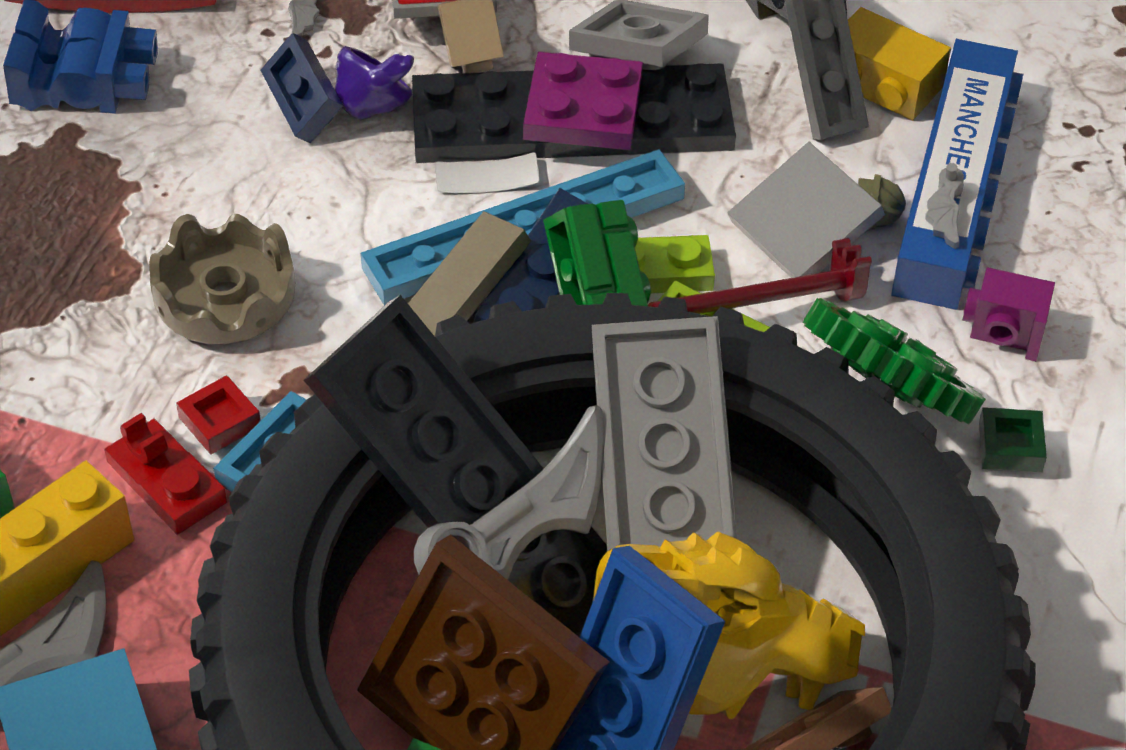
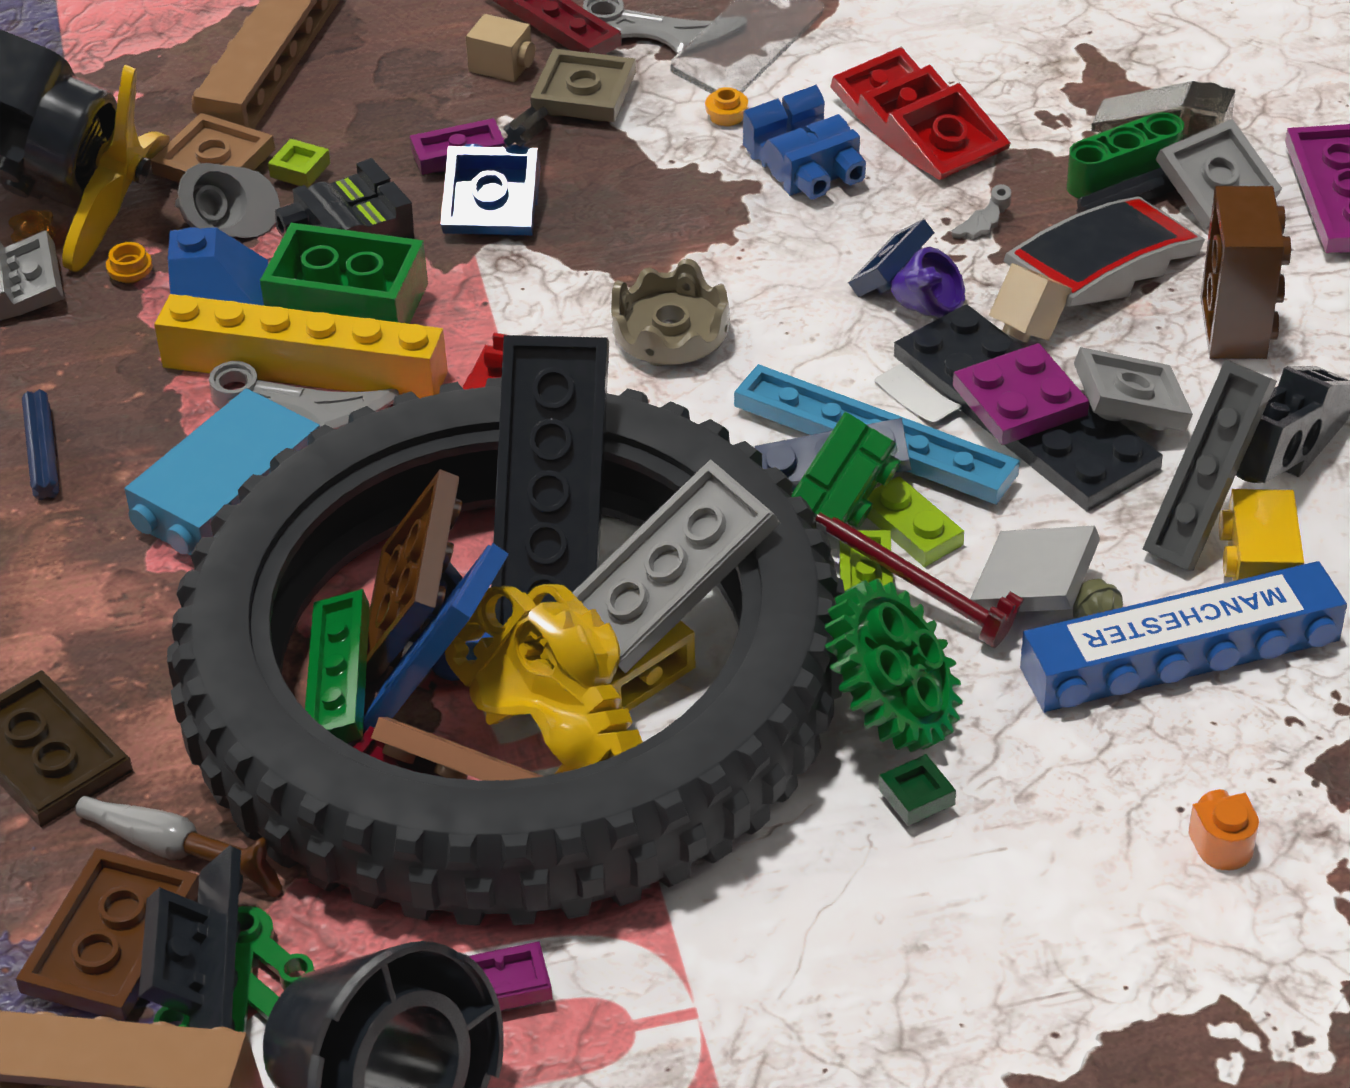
camera: 60 degrees right, 5 degrees down
dark tan tile [408,211,531,336] -> none
light grey piece [414,405,604,580] -> none
light grey piece [925,163,964,249] -> none
magenta brick [962,267,1055,362] -> none

